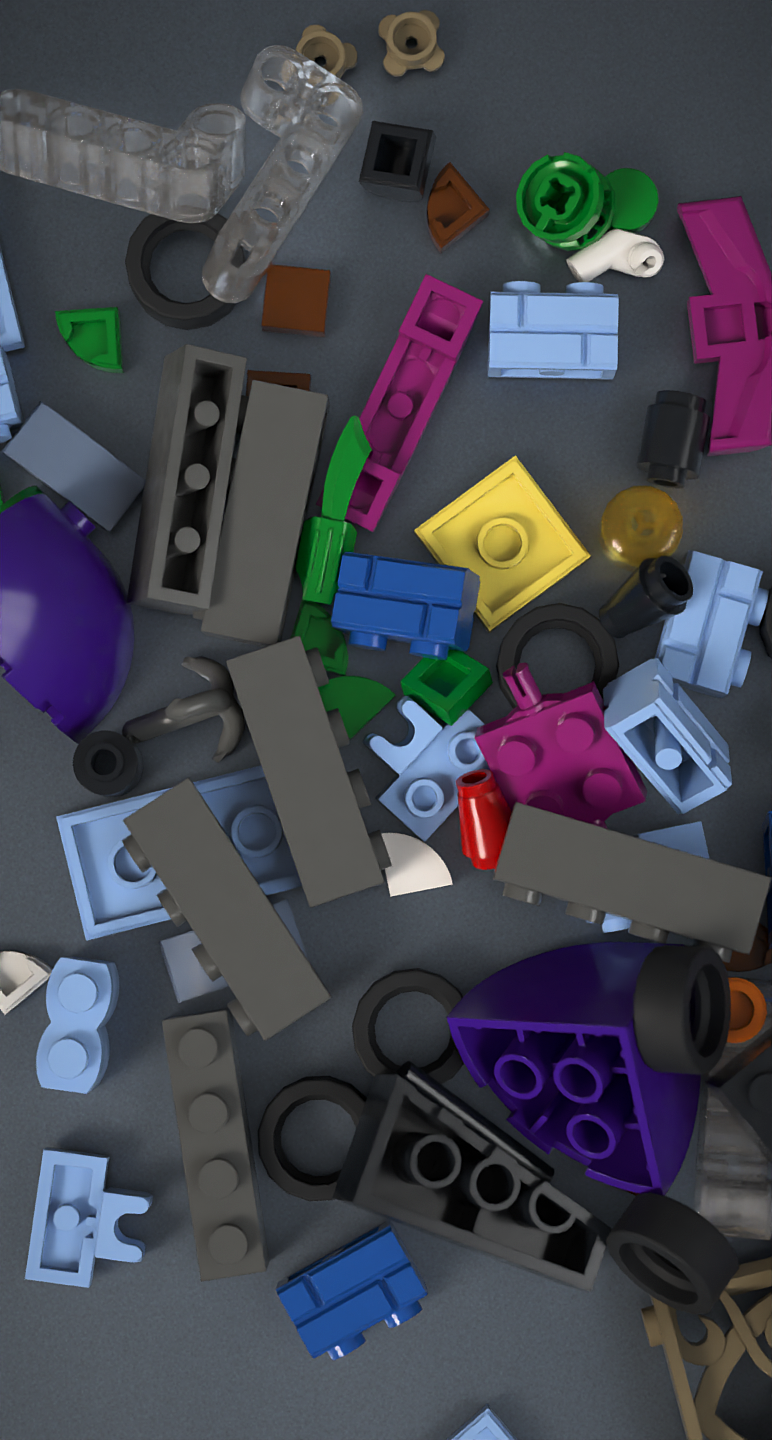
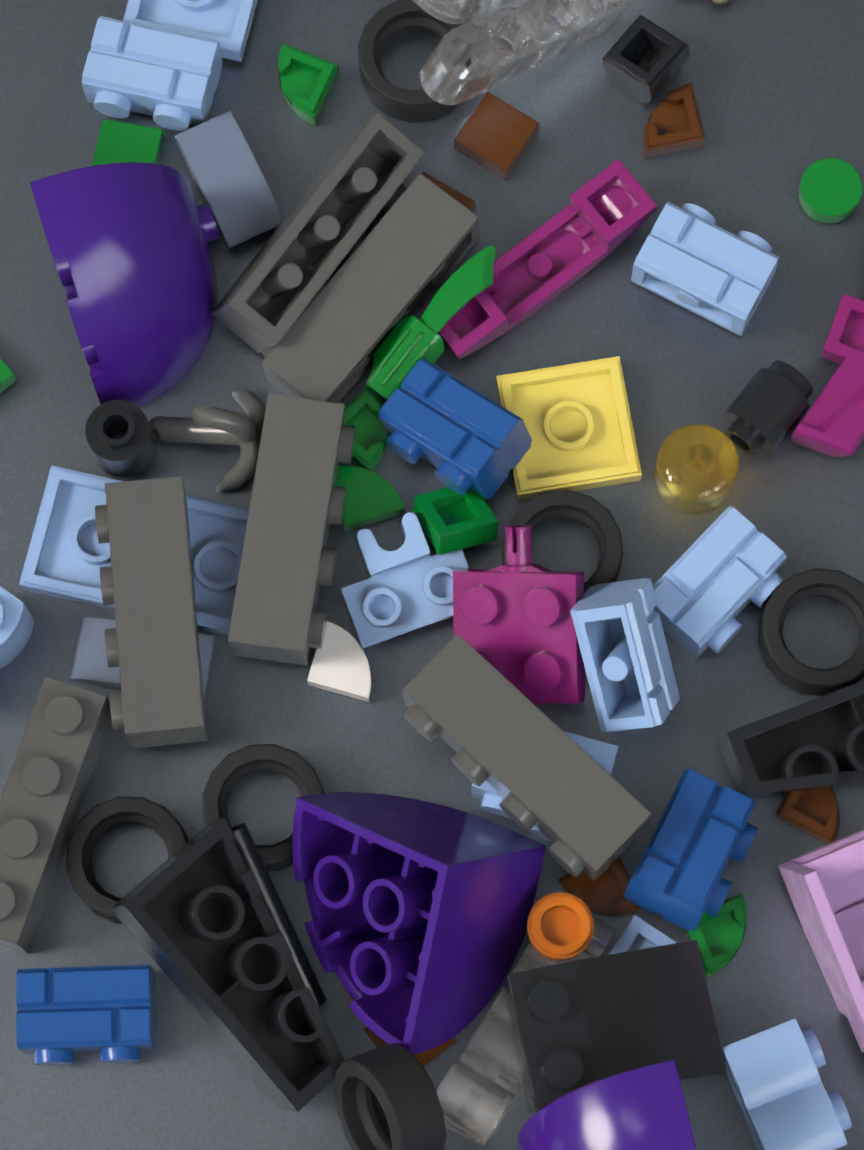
camera: 25 degrees right, 10 degrees down
red cone [456,769,512,870] -> none
green wheel [516,152,616,251] -> none
white arm [566,229,664,282] -> none
black cone [599,555,693,638] -> none
black tyre [634,945,731,1074] -> none

